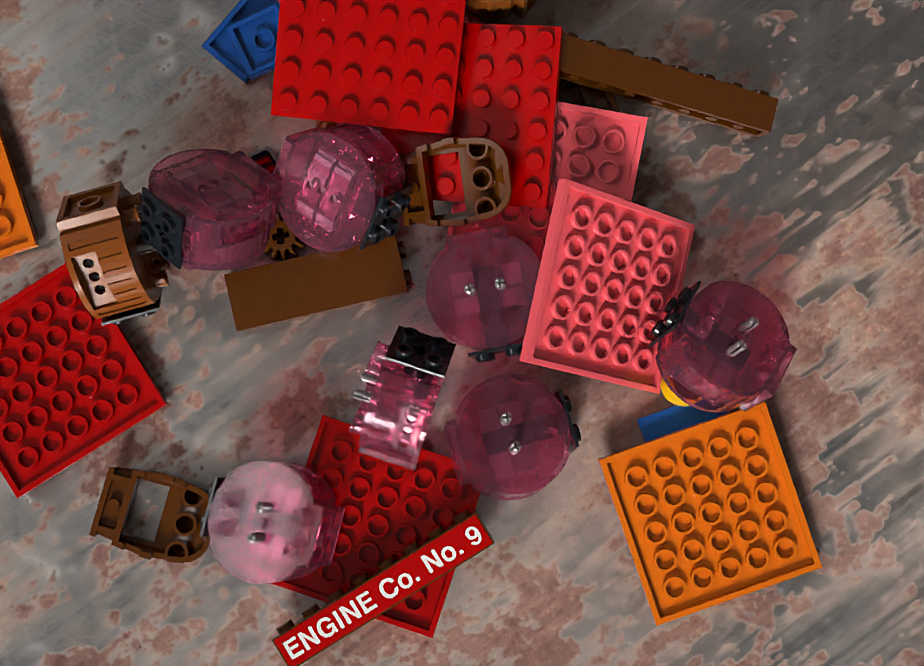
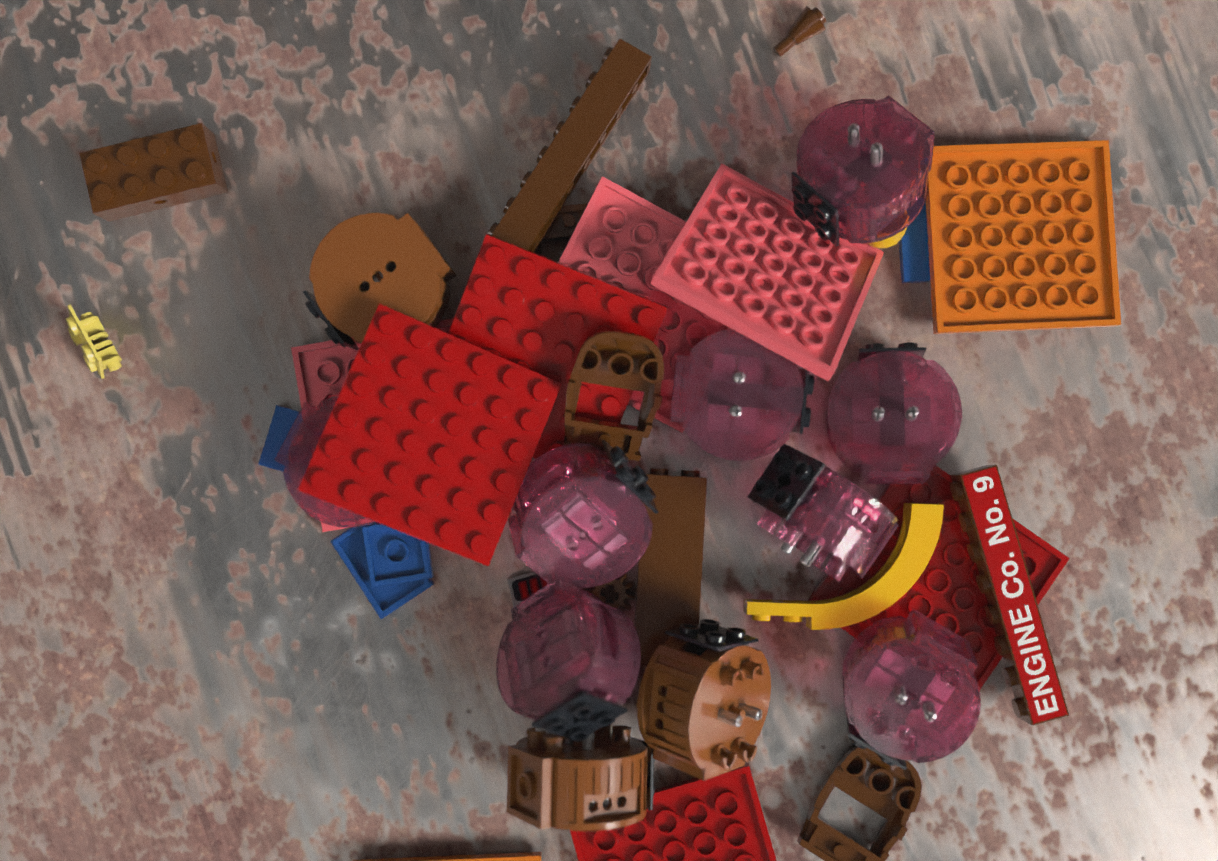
camera: 75 degrees left, 0 degrees up
none -> dark orange piece [637,619,771,780]
none -> yellow arch [743,503,944,630]
none -> reddish brown cone [773,6,826,58]

